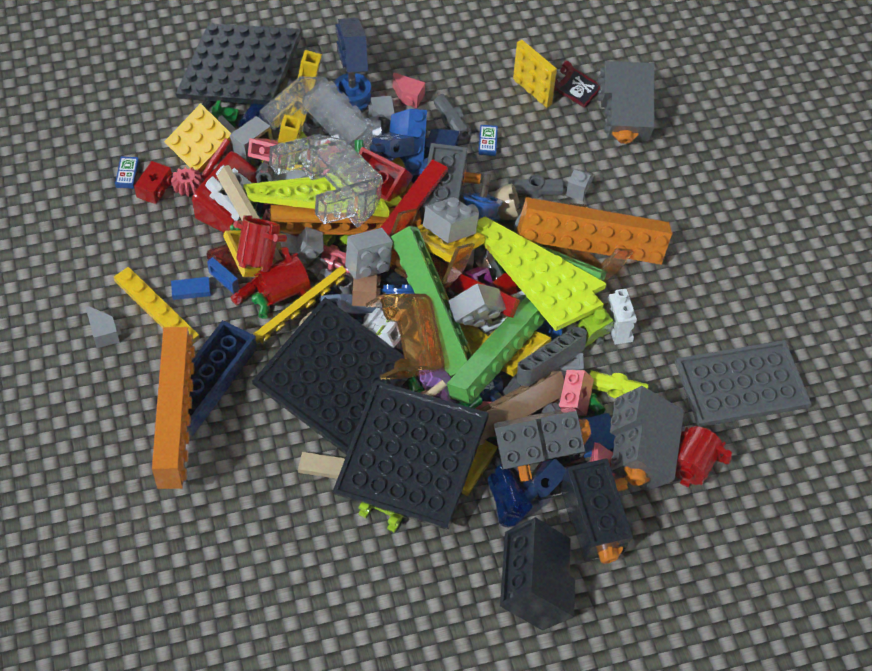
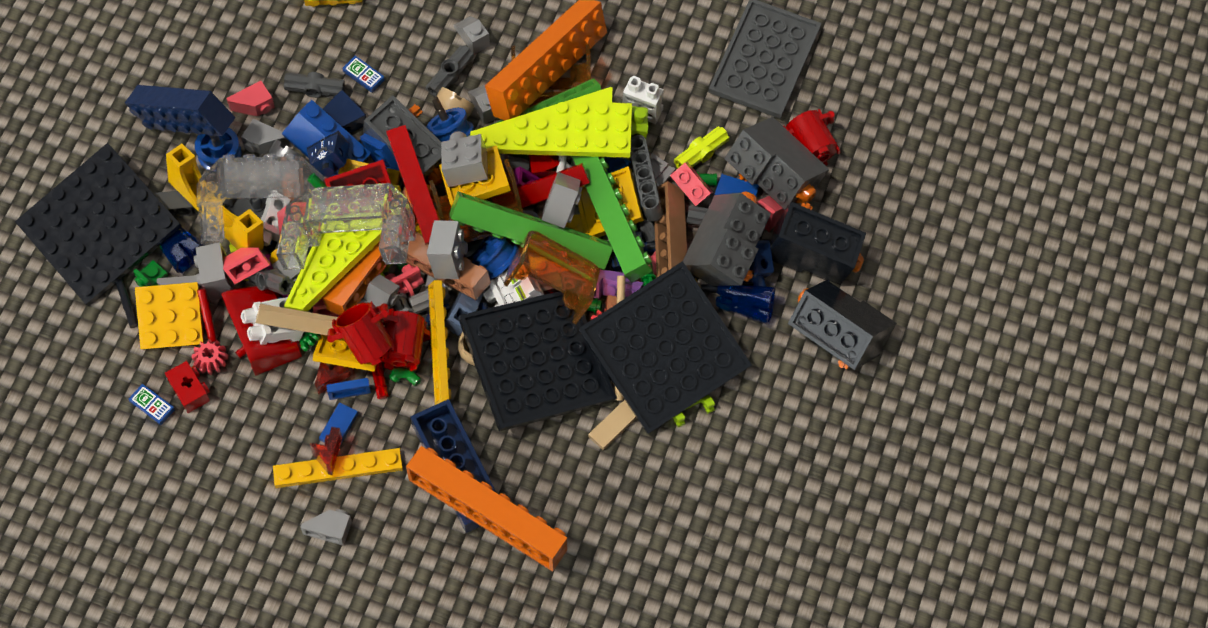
camera: 55 degrees left, 10 degrees up
none -> clear red slope [310,427,342,475]

